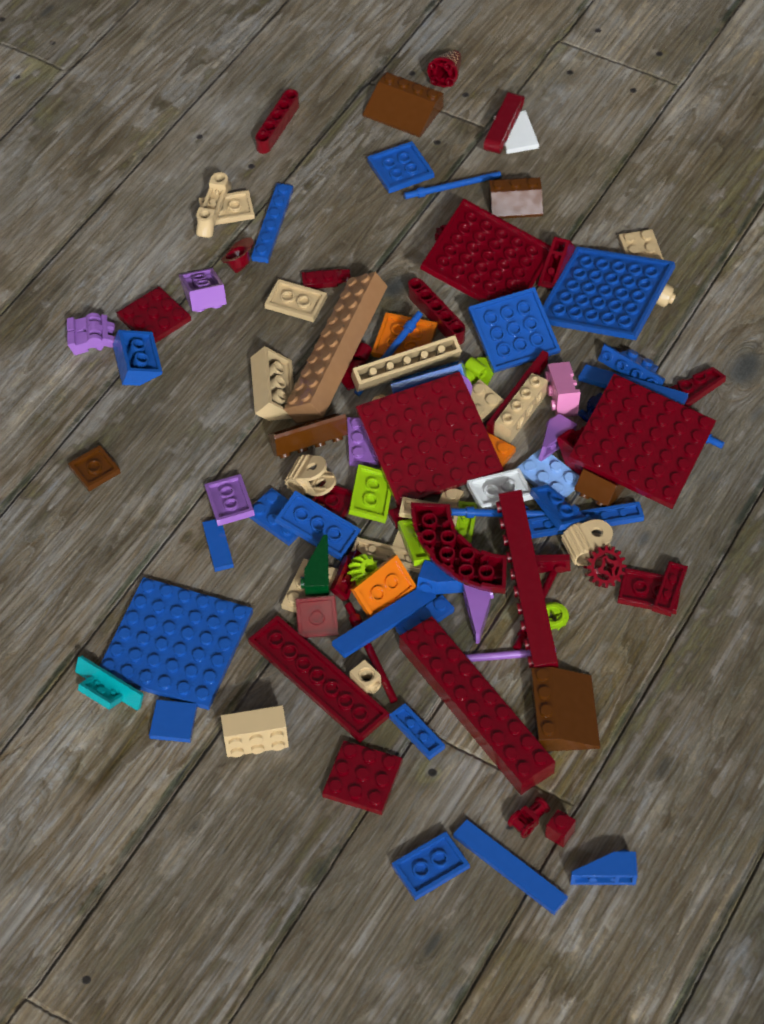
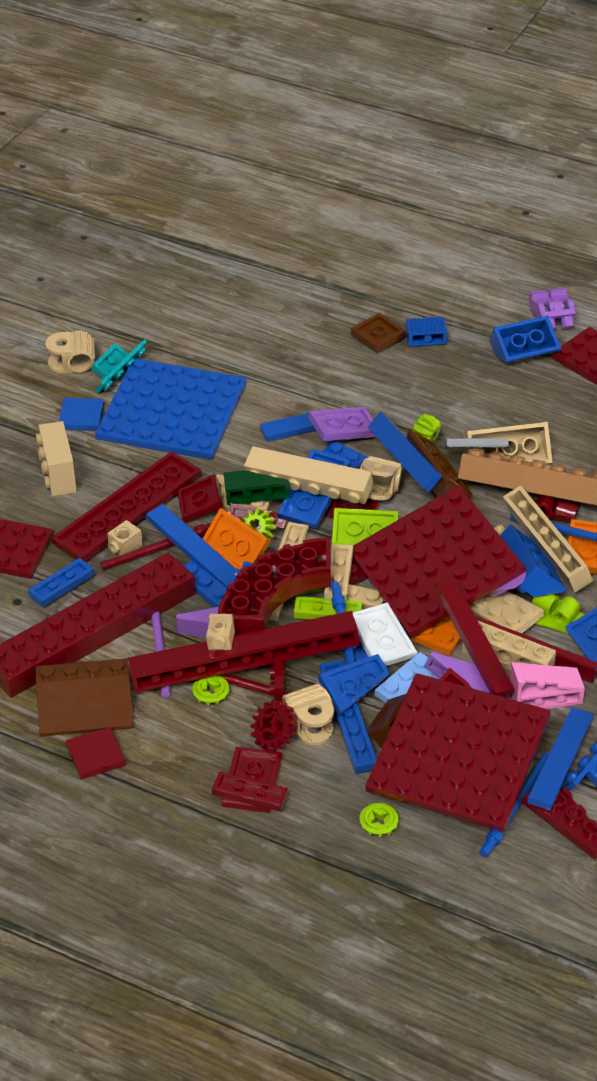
camera: 85 degrees right, 10 degrees down
none -> tan piece [45,330,95,373]
none -> dark red tile [65,727,126,780]
none -> tan brick [206,614,235,650]
none -> tan brick [244,446,373,504]
none -> lime gear [359,803,399,837]
none -> blue tile [368,411,442,492]
none -> blue brick [405,316,448,347]
none -> lime gear [413,414,441,443]
none -> dark red tile [434,581,515,696]
none -> light grey tile [443,438,509,449]

